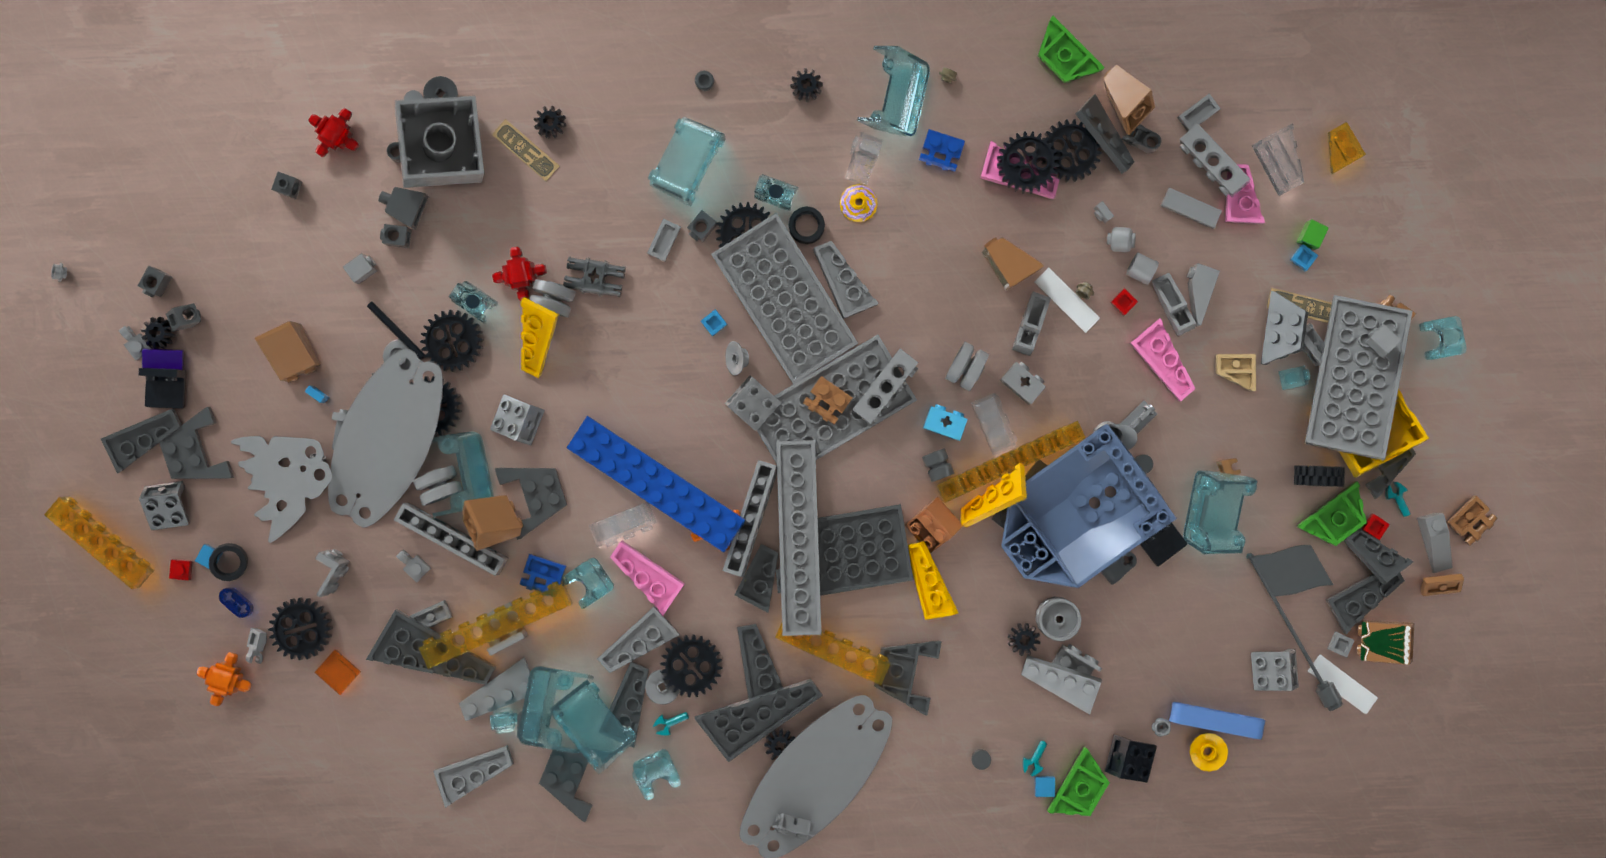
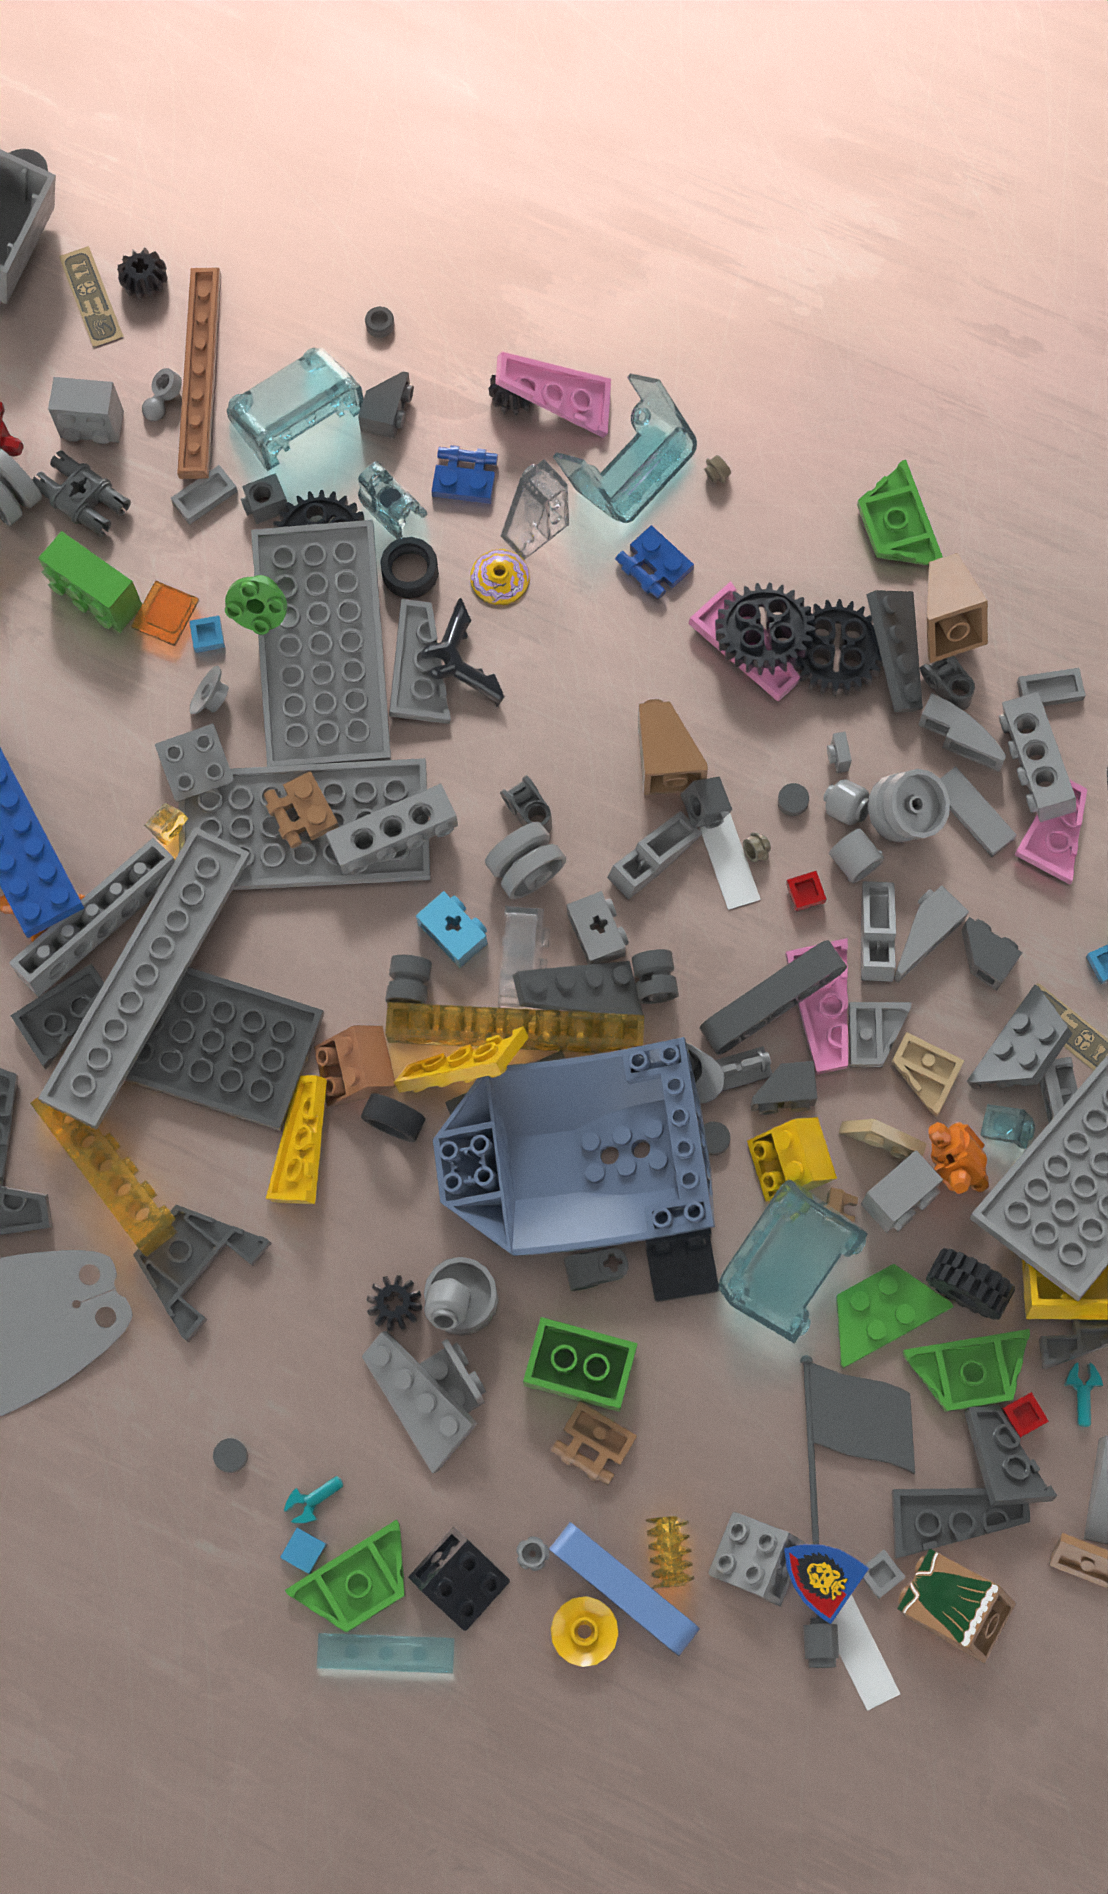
camera: 30 degrees right, 15 degrees down
none -> bright green brick [38,531,143,633]
none -> light grey brick [48,377,124,444]
none -> clear orange piece [131,580,199,646]
none -> light grey plate [142,368,182,421]
none -> clear yellow bracket [144,803,189,845]
none -> nougat tile [177,267,221,479]
none -> bright green plate [225,575,287,635]
none -> clear light blue tile [317,1633,455,1673]
none -> dark grey slope [358,372,414,439]
none -> black tyre [361,1093,426,1142]
none -> black piece [421,598,505,707]
none -> light grey head [424,1278,470,1330]
none -> blue plate [431,445,498,504]
none -> bright pink wing [495,352,611,438]
none -> dark grey piece [500,775,552,833]
none -> dark grey wing [512,961,644,1024]
none -> bright green brick [523,1317,637,1412]
none -> medium nougat plate [551,1401,637,1486]
none -> dark grey wheel [632,949,679,1004]
none -> clear yellow piece [645,1516,695,1589]
none -> dark grey brick [681,776,733,829]
none -> dark grey beam [700,940,847,1055]
none -> yellow slope [747,1117,837,1202]
none -> dark grey slope [750,1061,818,1115]
none -> dark grey tile [778,783,809,816]
none -> shield [784,1544,869,1624]
none -> bright green wing [836,1264,954,1369]
none -> tan wing [839,1119,927,1159]
none -> light grey wing [848,1002,911,1067]
none -> light grey brick [861,1150,943,1233]
none -> light grey wheel [868,769,950,842]
none -> light grey slope [919,693,1006,771]
none -> orange piece [929,1122,989,1194]
none -> dark grey slope [961,917,1023,991]

